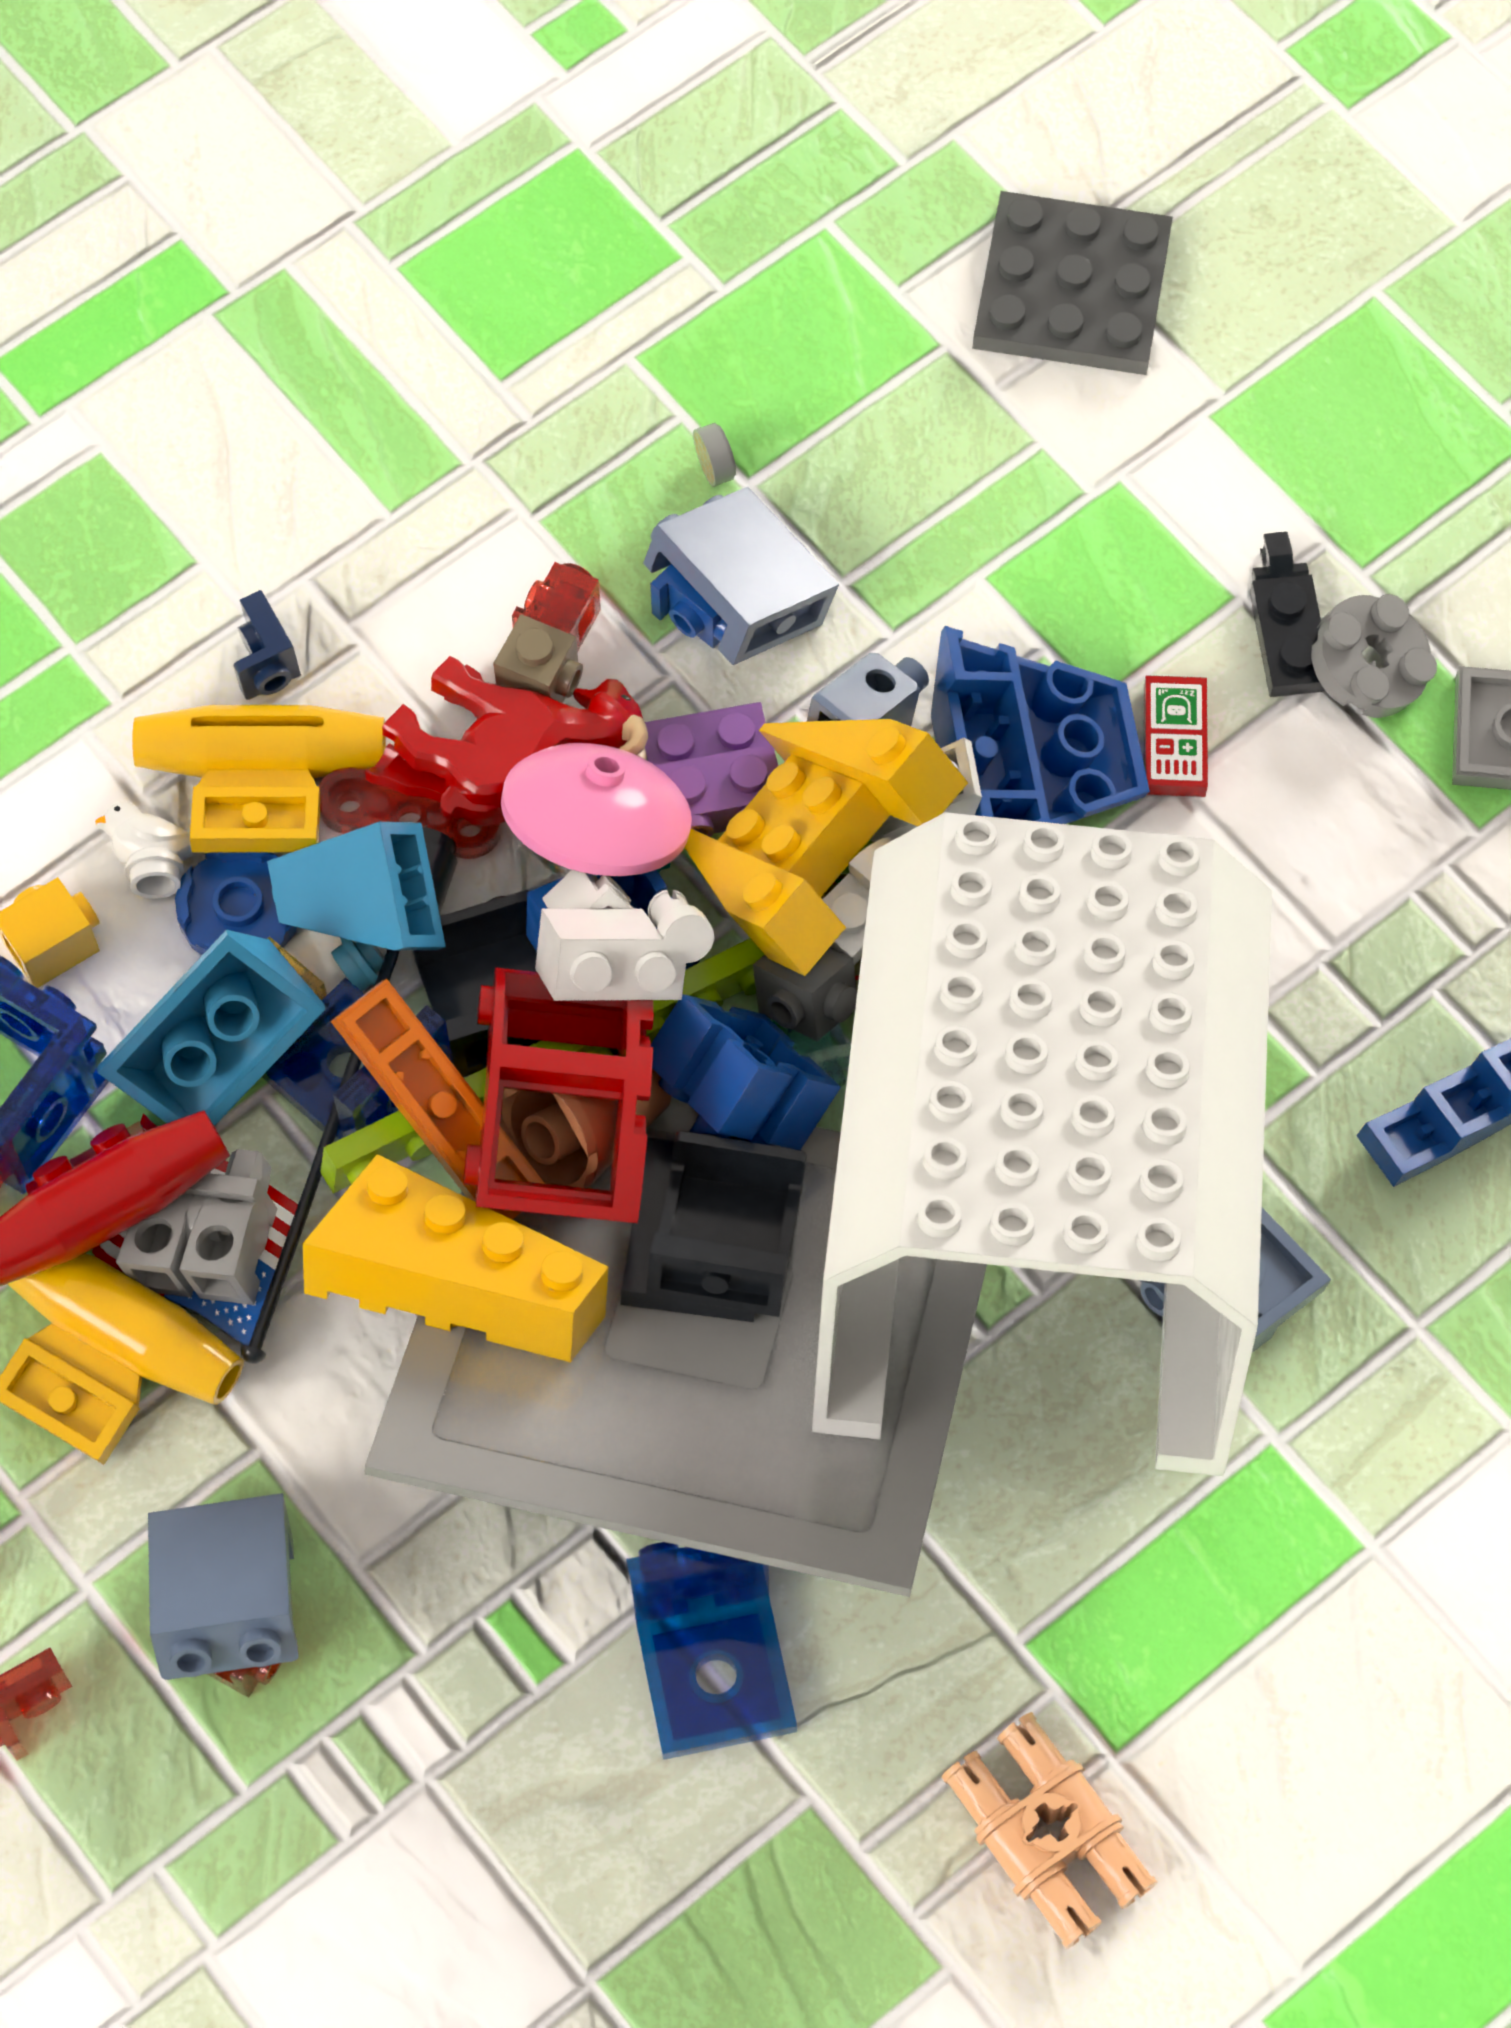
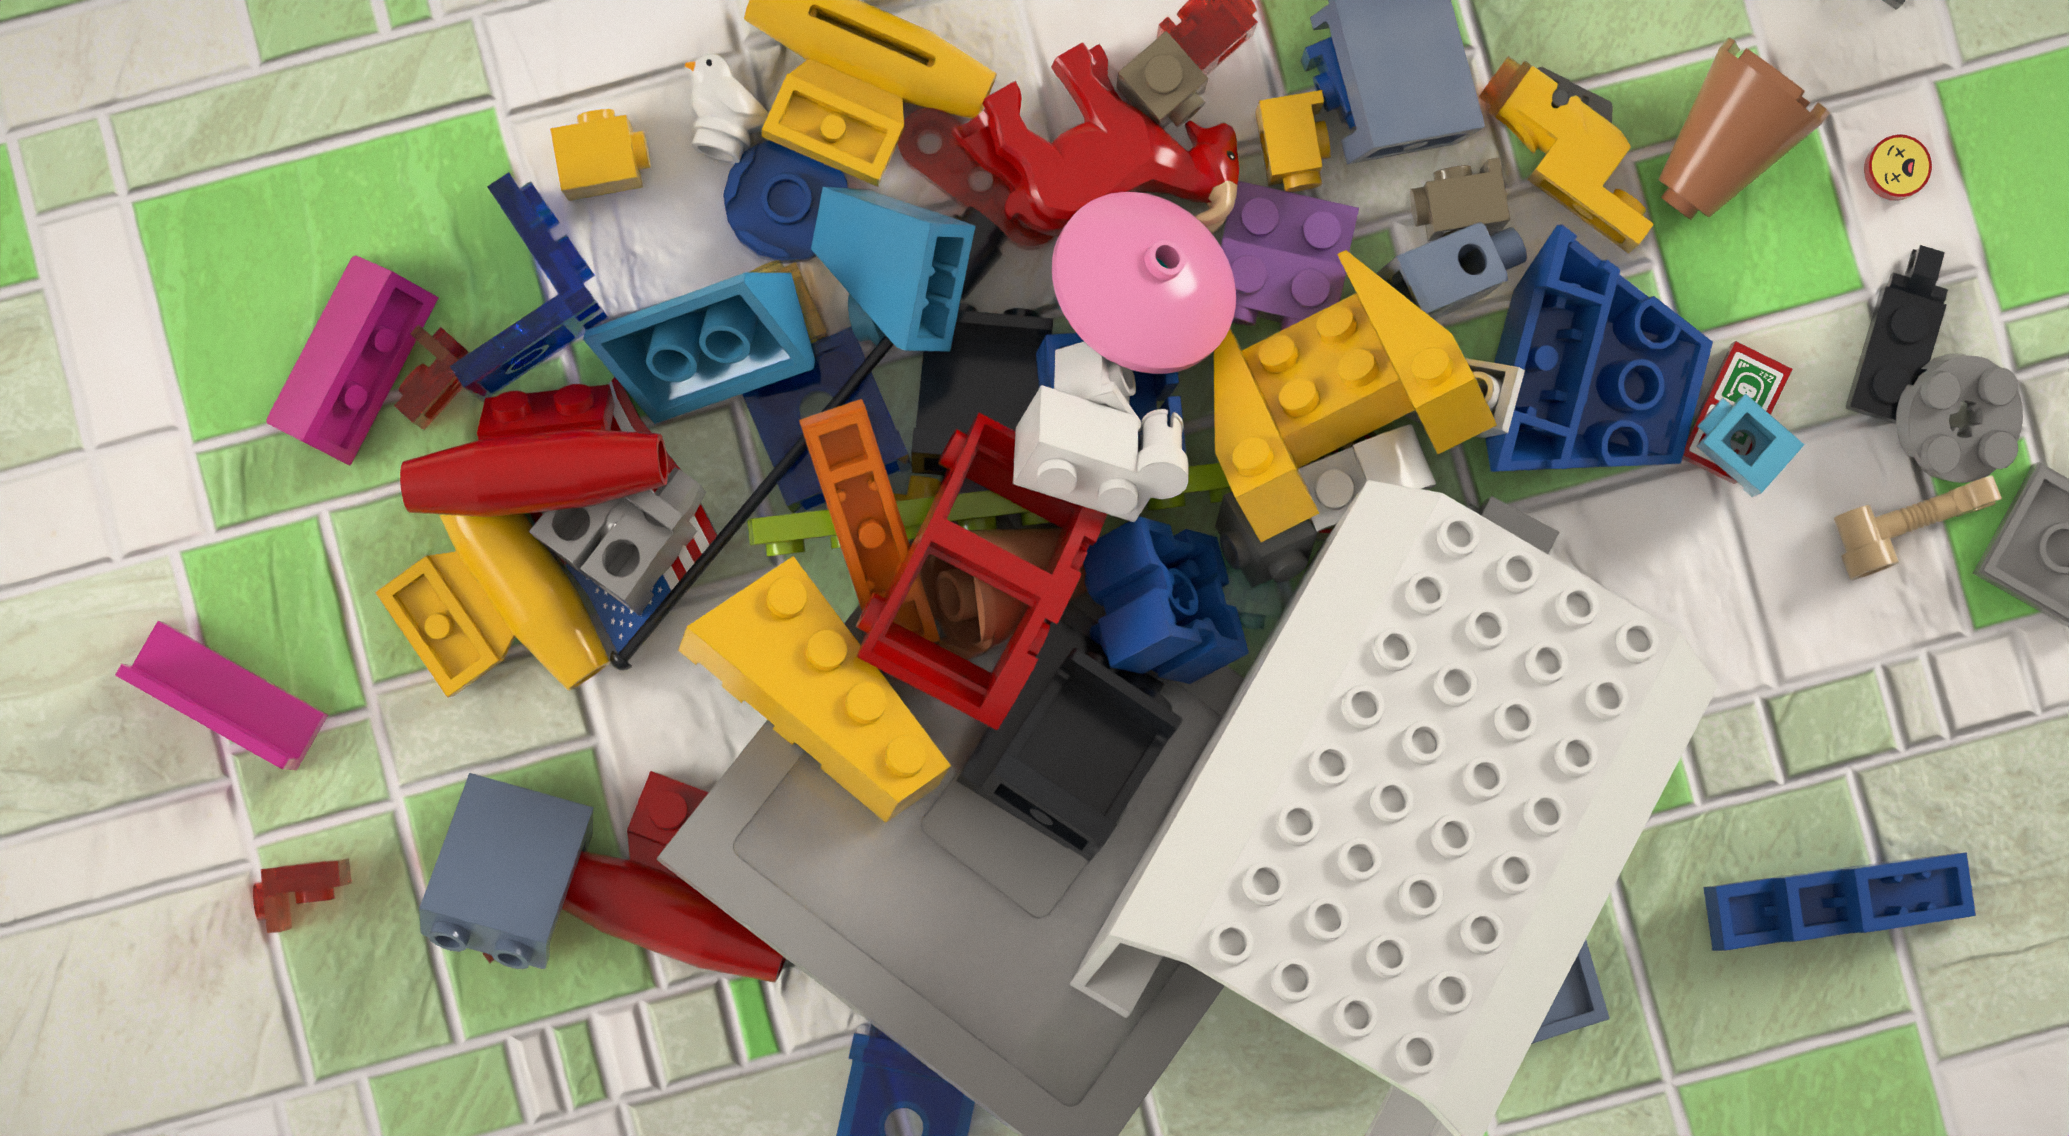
camera: 20 degrees right, 20 degrees up
none -> red plate [562,771,786,983]
none -> yellow brick [1255,90,1331,192]
none -> dark tan brick [1410,157,1510,241]
none -> yellow plate [1478,56,1654,254]
none -> nougat cone [1658,38,1830,220]
none -> medium azure brick [1696,394,1805,498]
none -> tan brick [1834,475,2002,580]
none -> light yellow tile [1864,134,1932,201]

